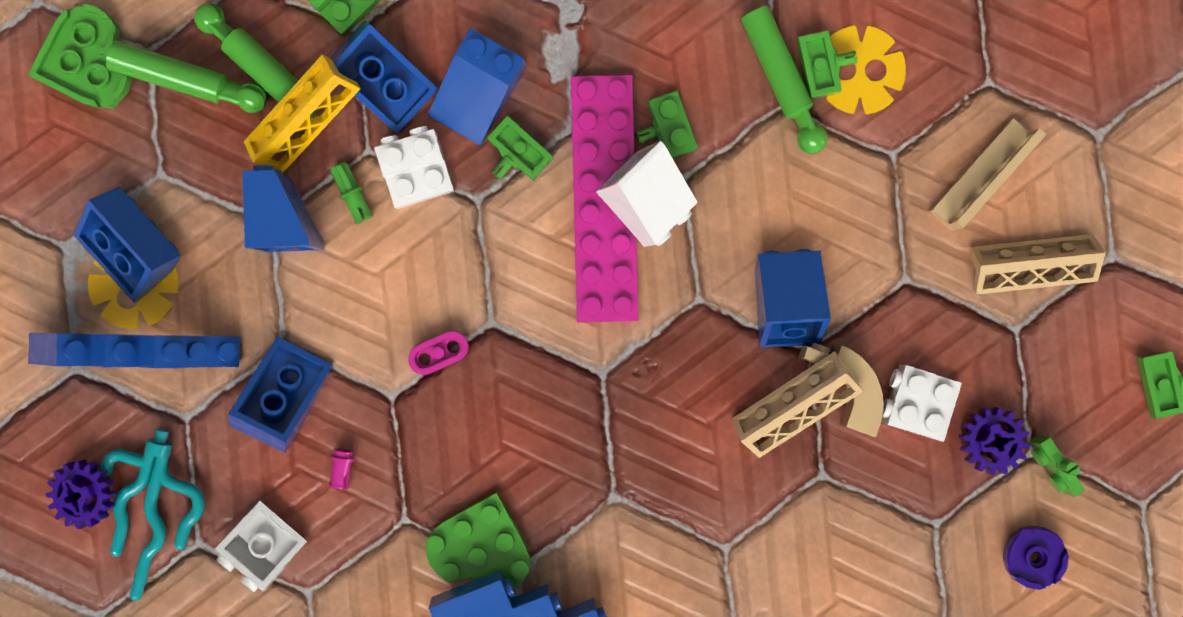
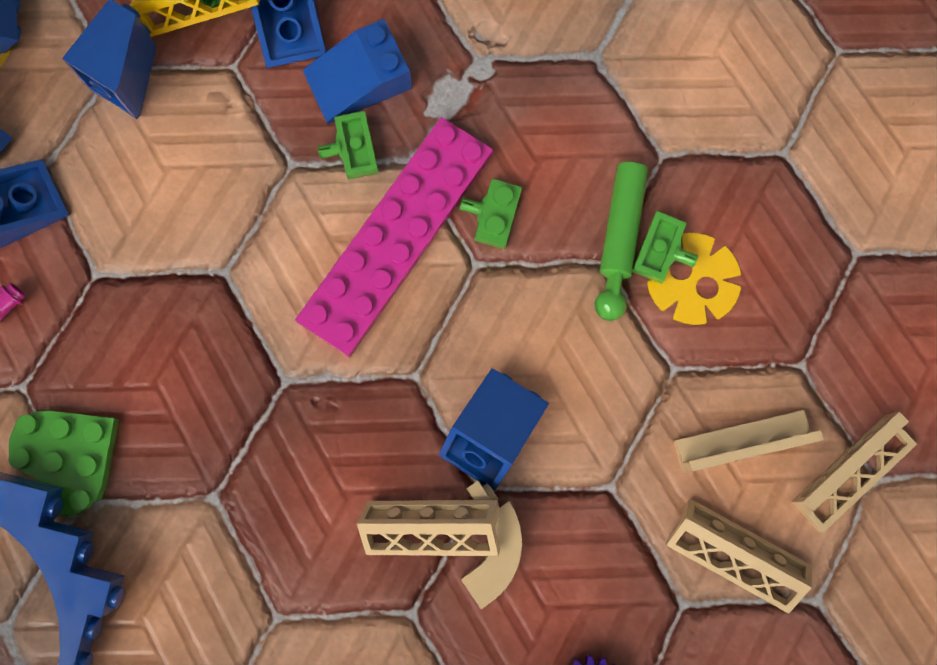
camera: 30 degrees right, 10 degrees down
bright green axle [330,162,374,224] -> none
white plate [374,126,455,209] -> none
dark pink plate [408,331,469,375] -> none
white slope [596,141,698,247] -> none
white plate [882,364,962,442] -> none
none -> tan fence [792,412,917,533]

